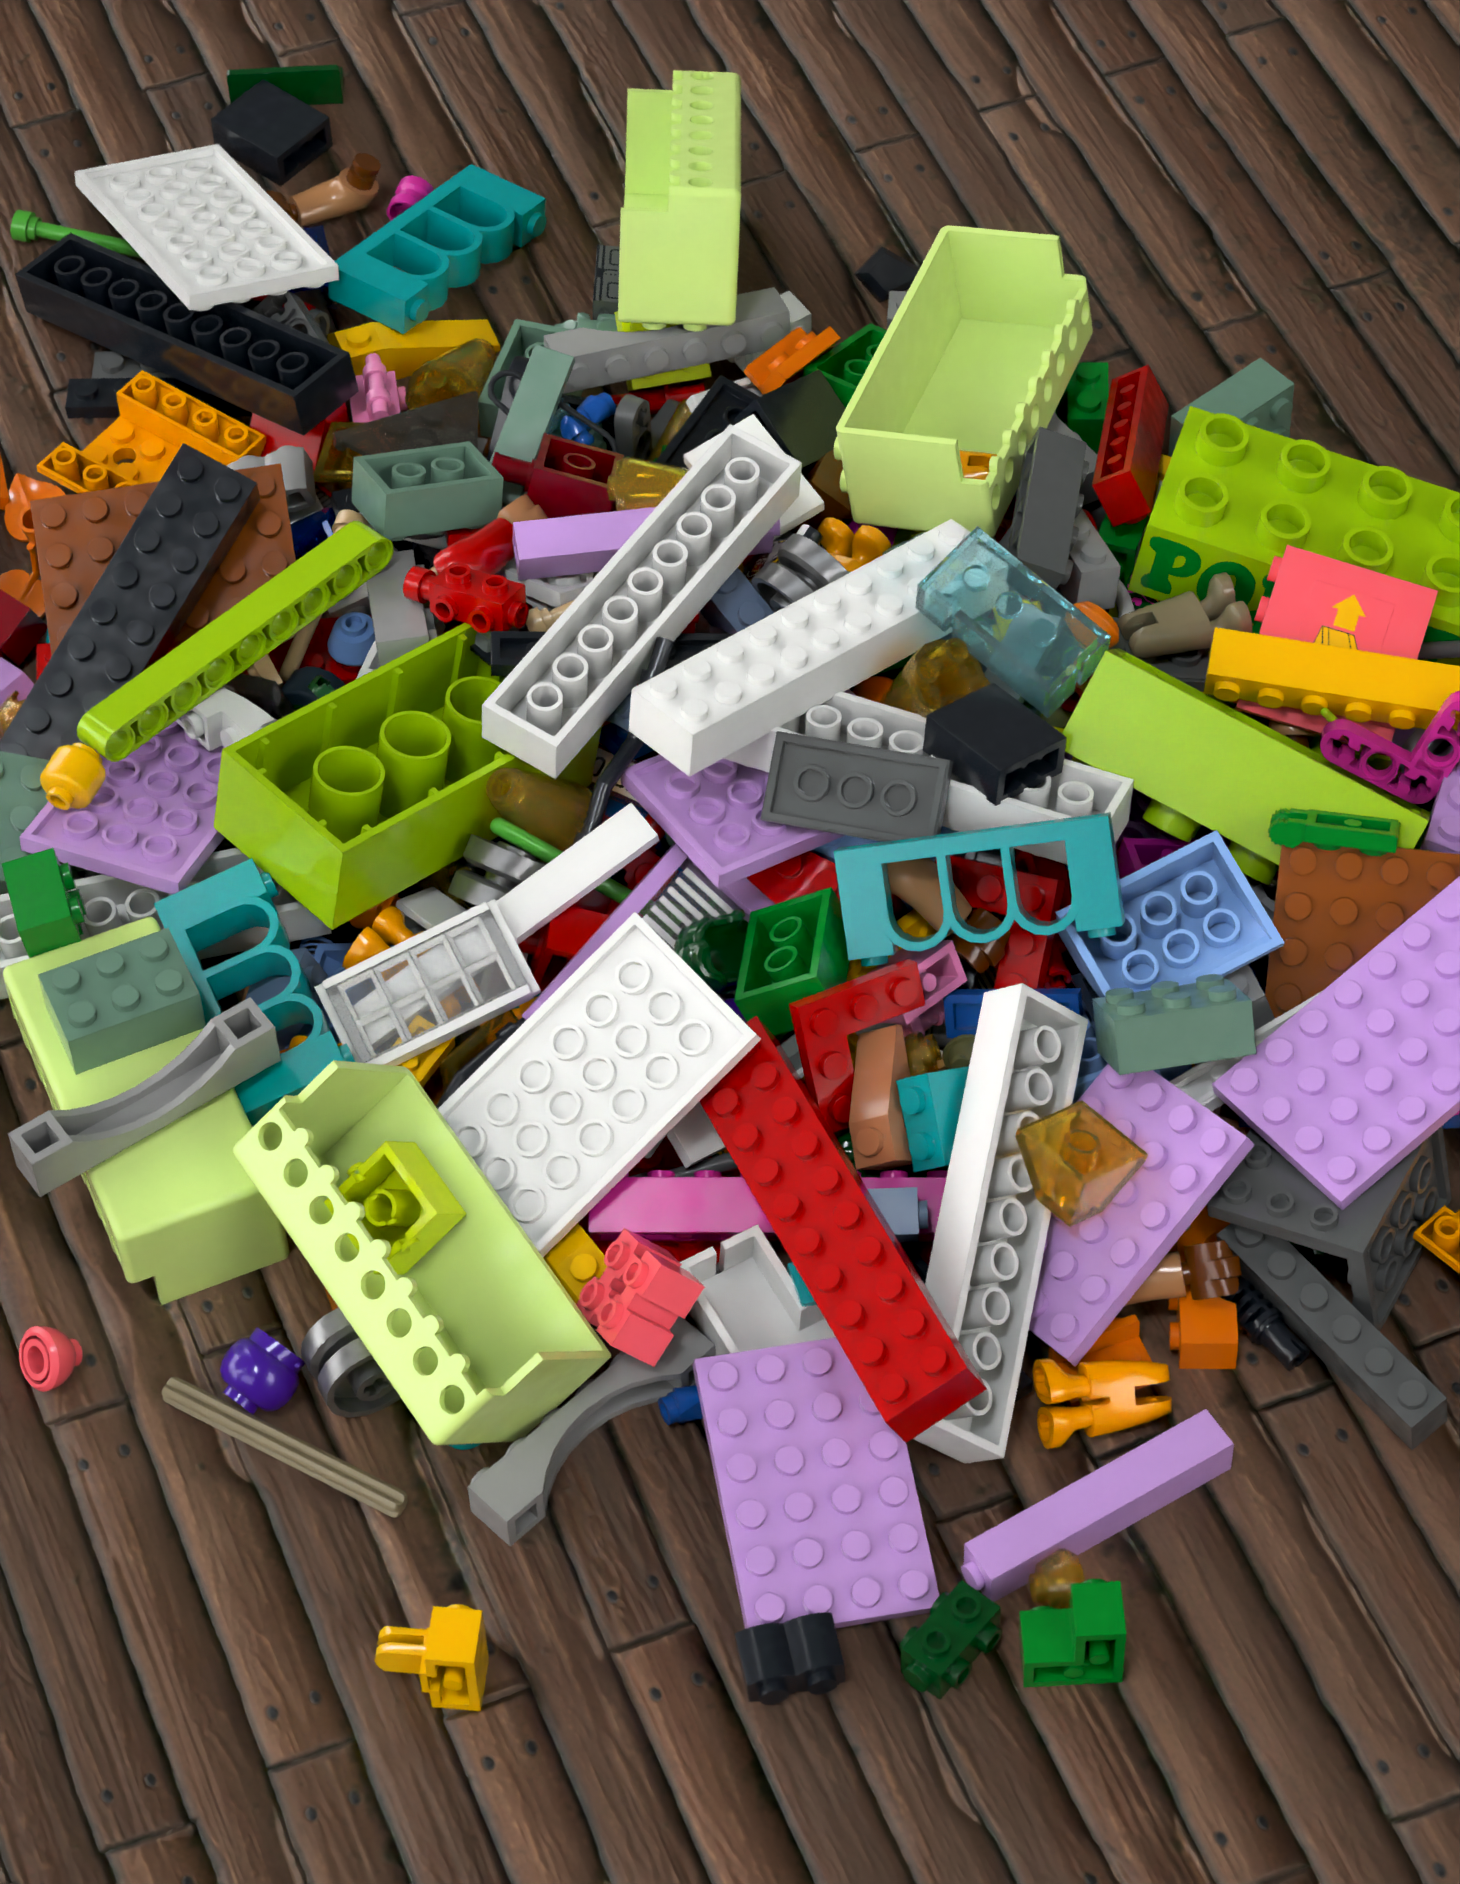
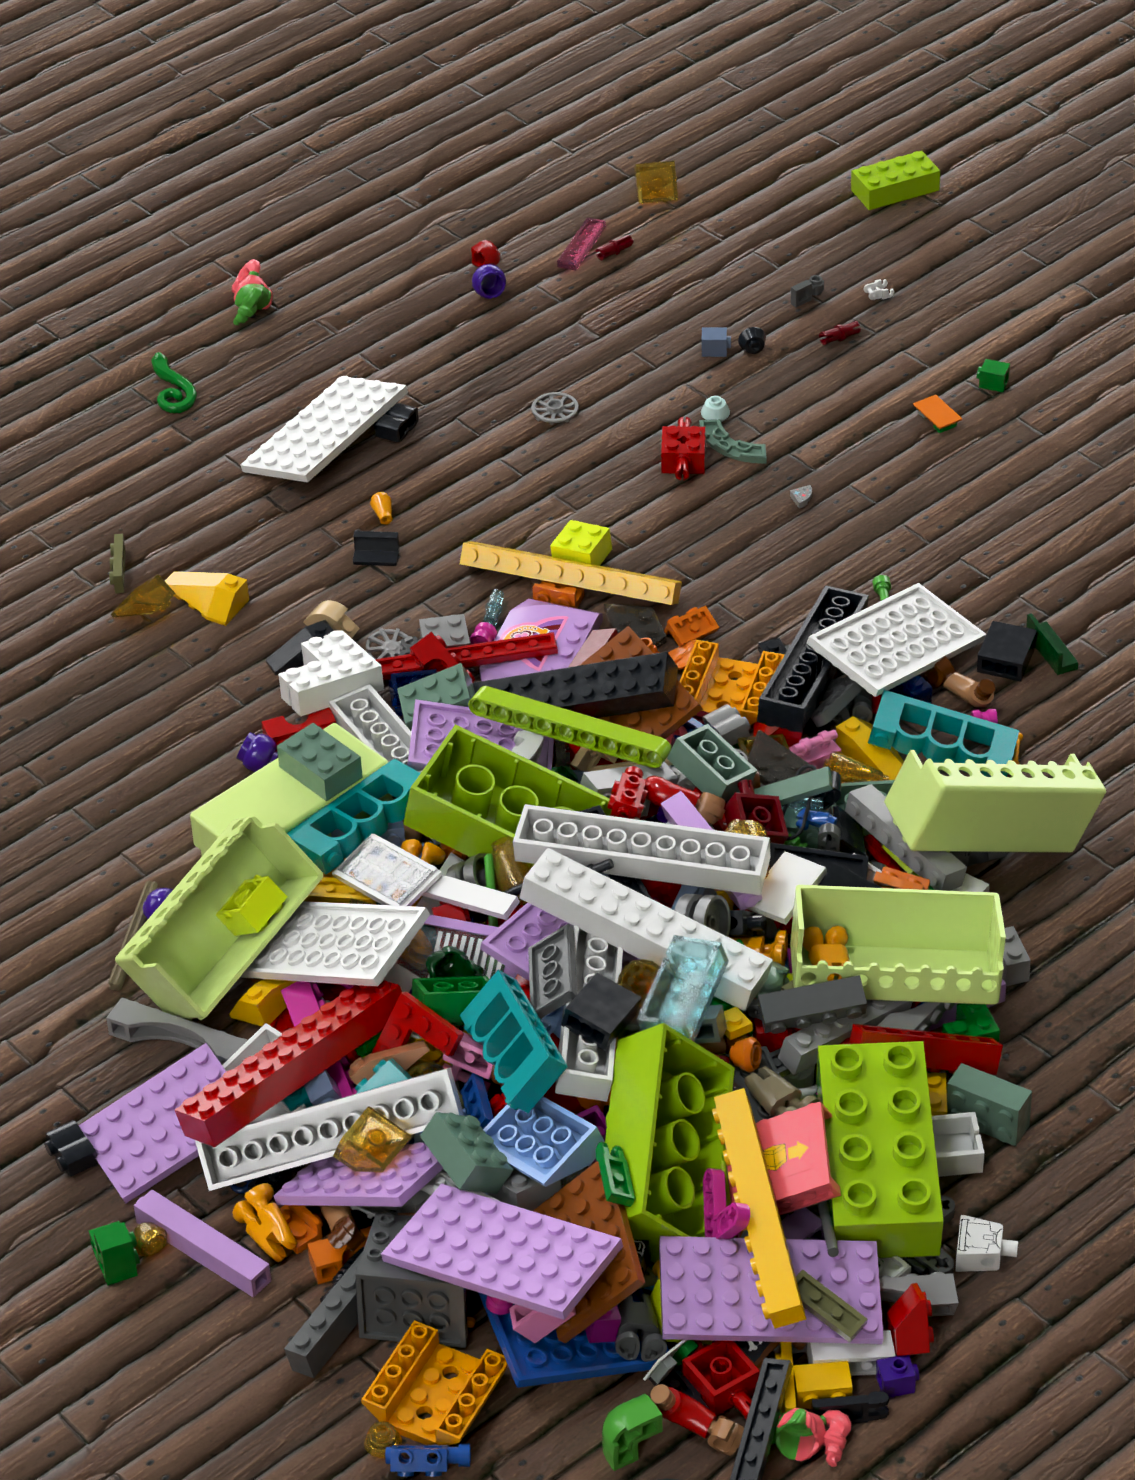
camera: 70 degrees right, 10 degrees down
green brick [1,848,87,958] -> none
light grey arch [8,997,281,1197] -> none
coral brick [19,1326,82,1392] -> none
yellow head [40,743,106,810] -> none
yellow brick [374,1604,489,1711] -> none
coral brick [576,1228,705,1367] -> none
black piece [854,247,920,303] -> none
dark green brick [899,1580,1002,1700] -> none

